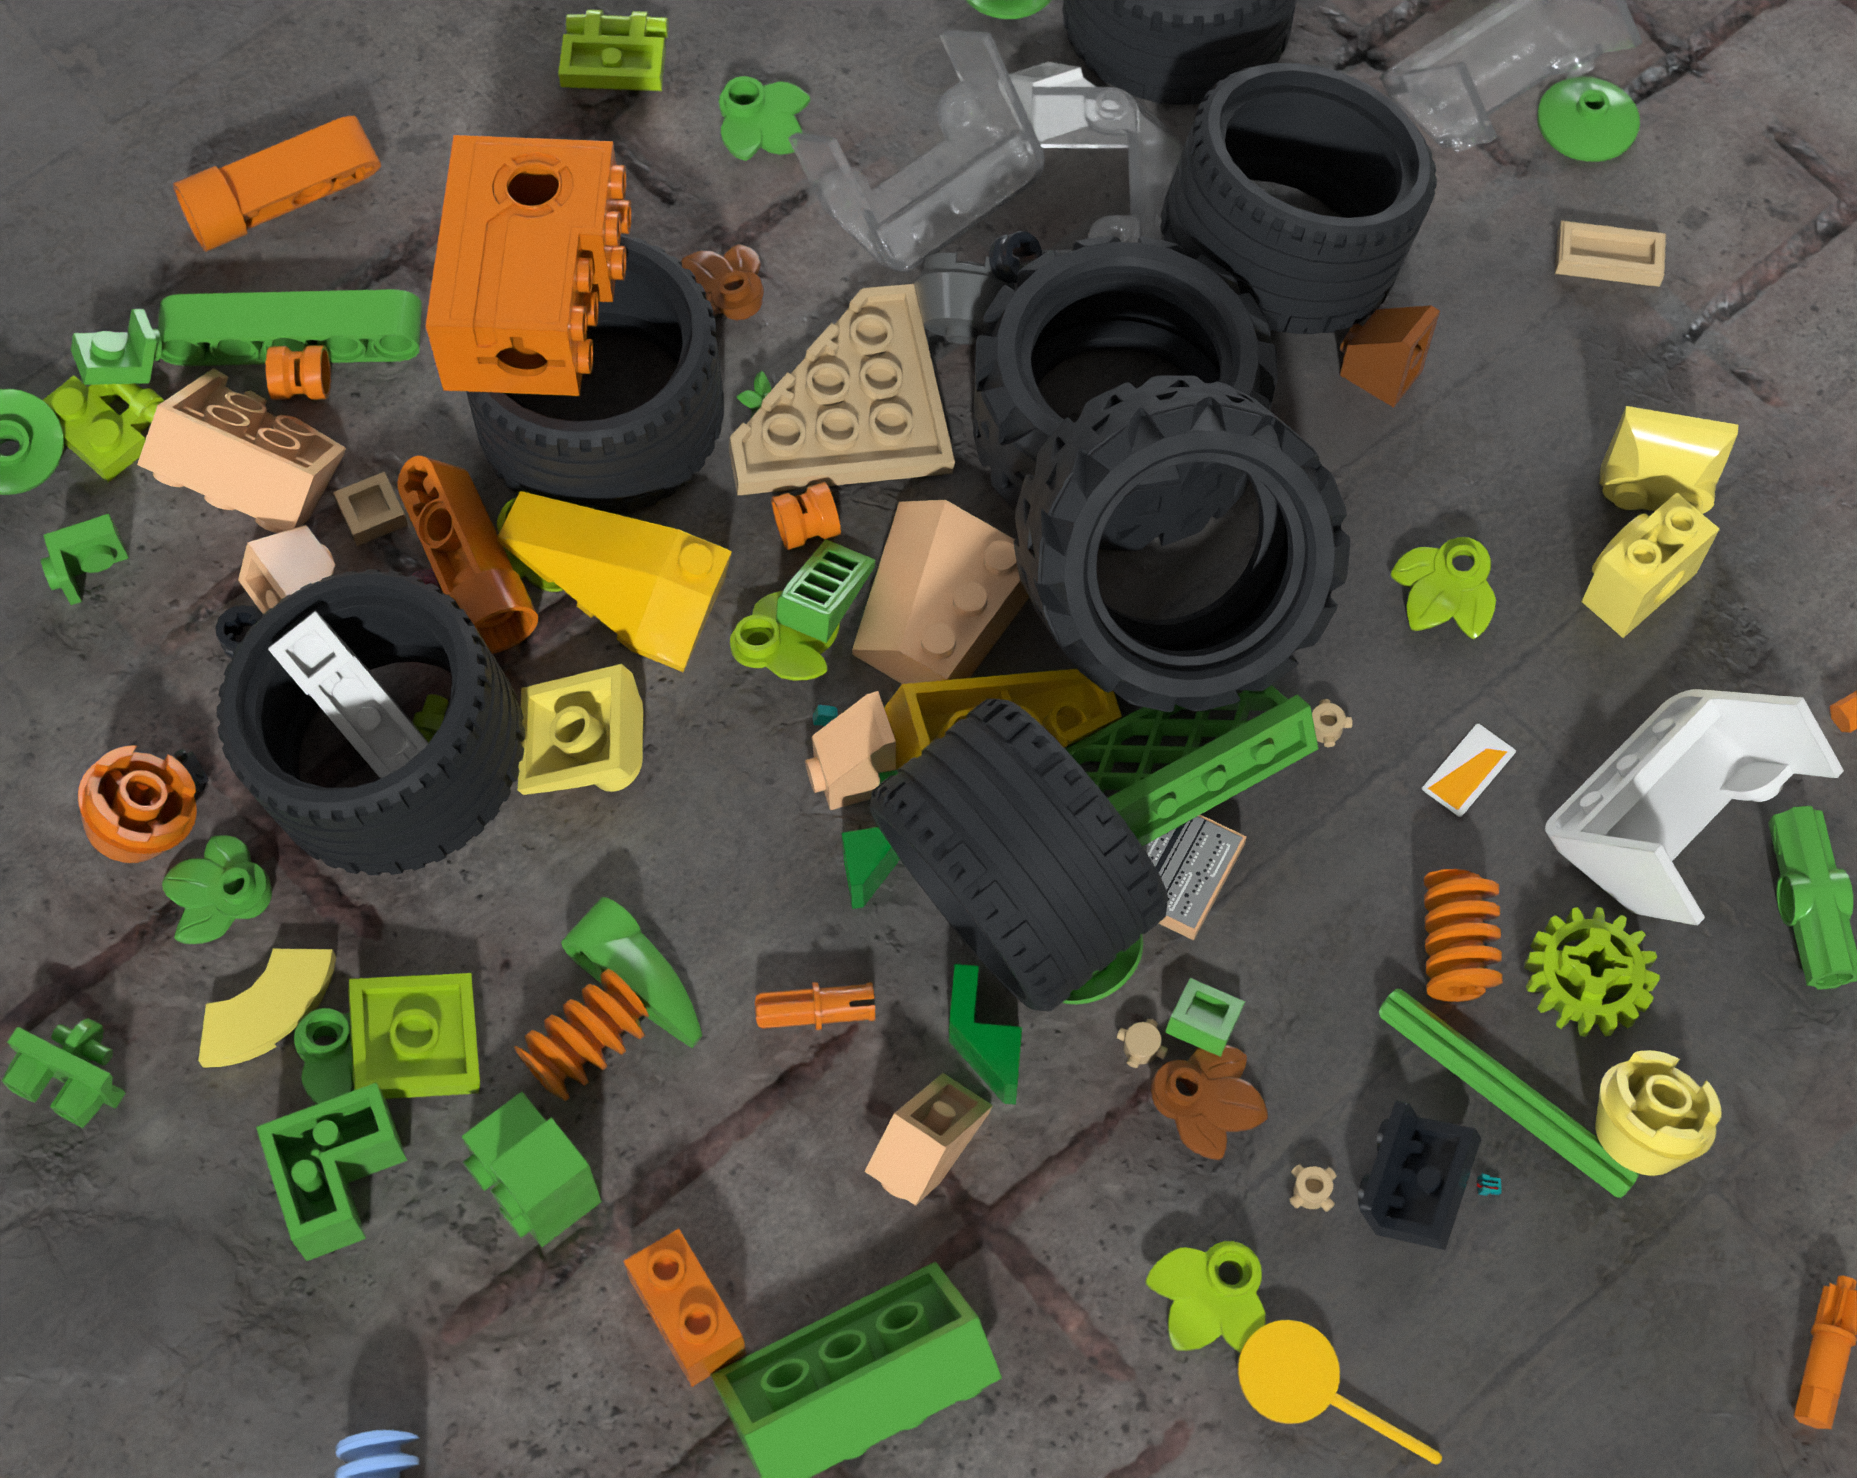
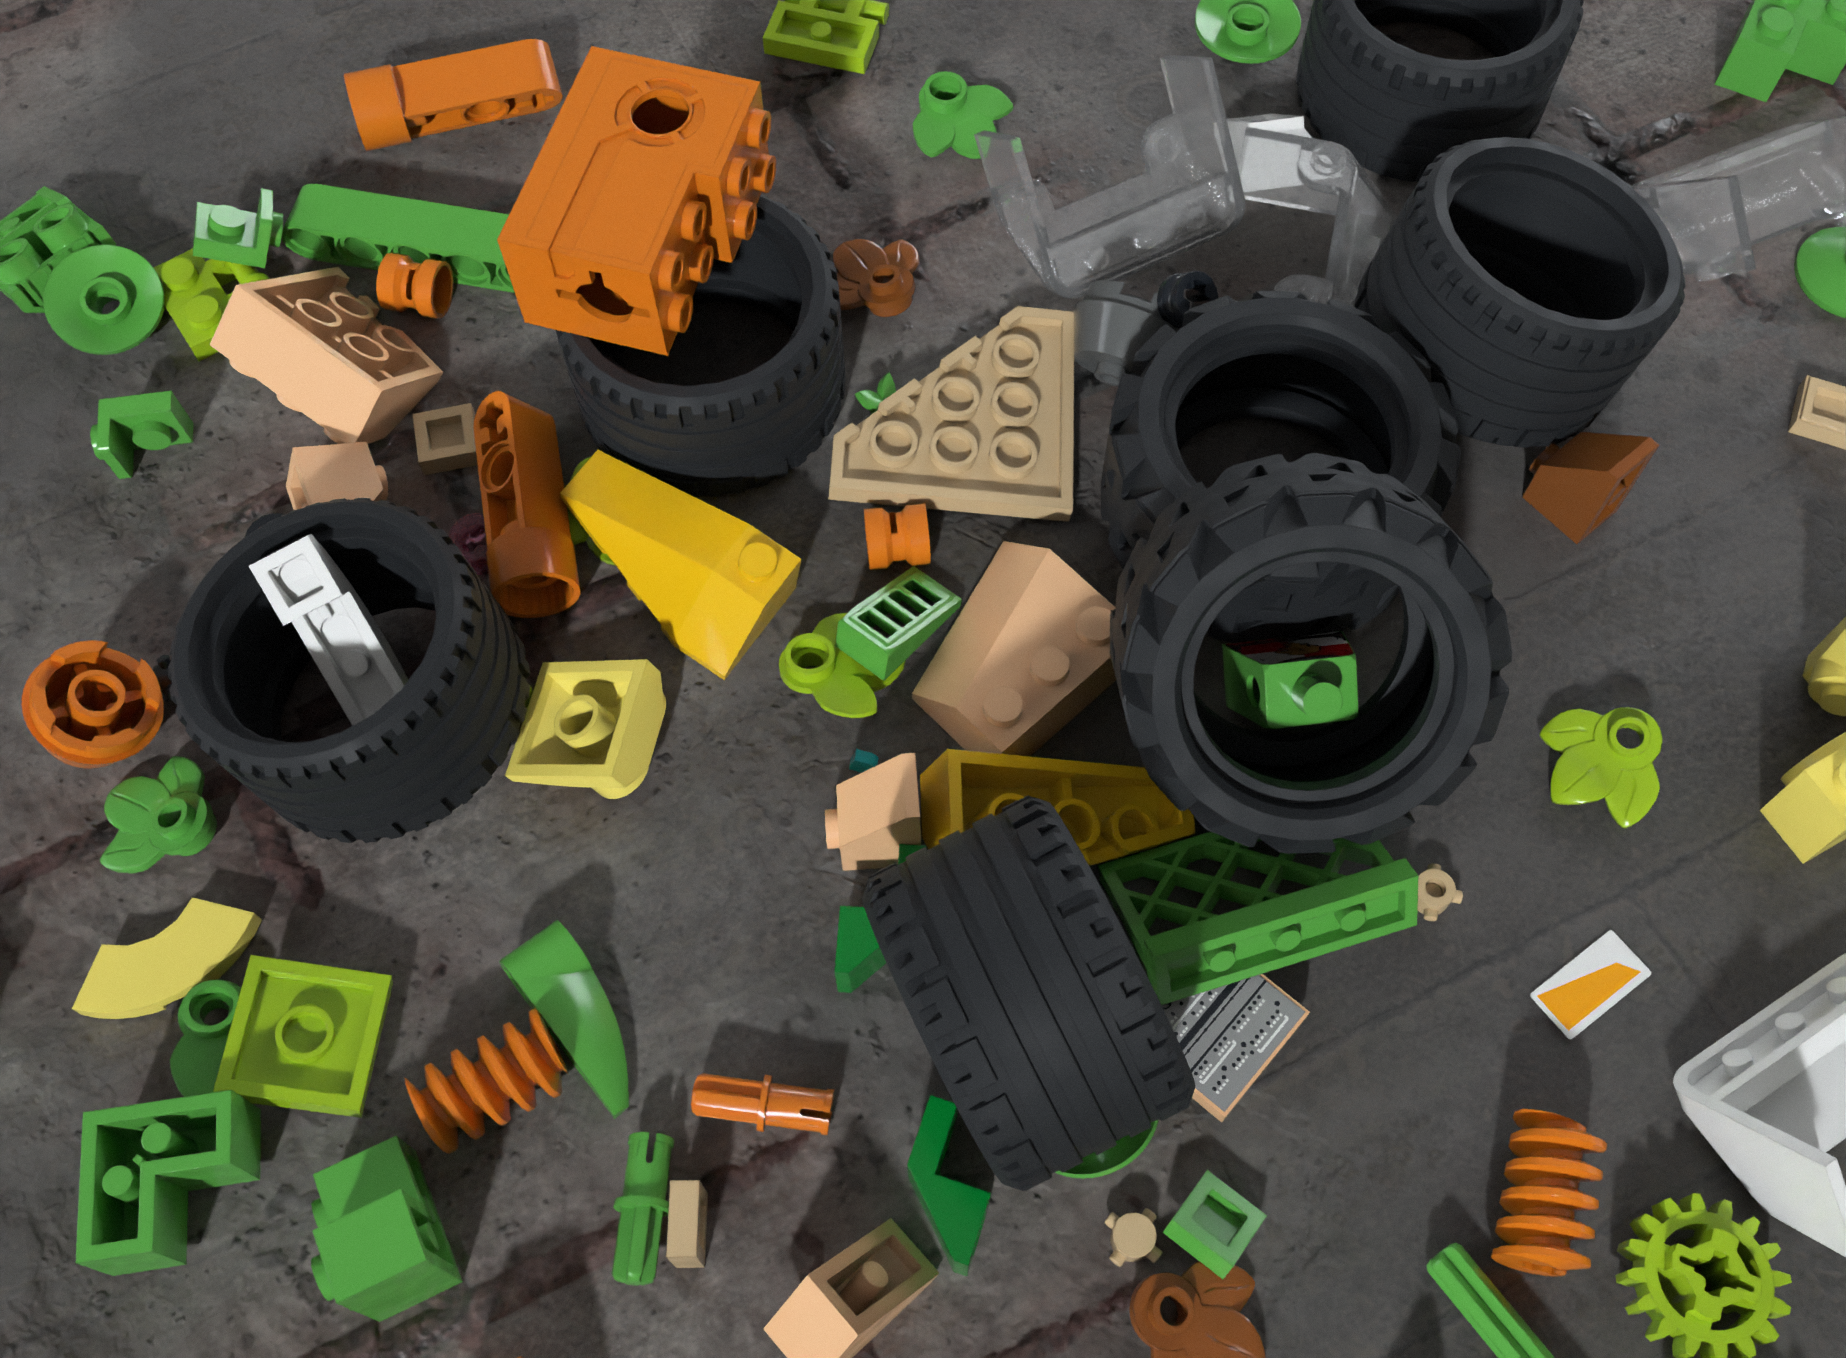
camera: 15 degrees right, 0 degrees up
none -> bright green axle [612,1132,675,1286]
none -> tan tile [666,1180,708,1268]
none -> bright green torso [1222,631,1359,729]

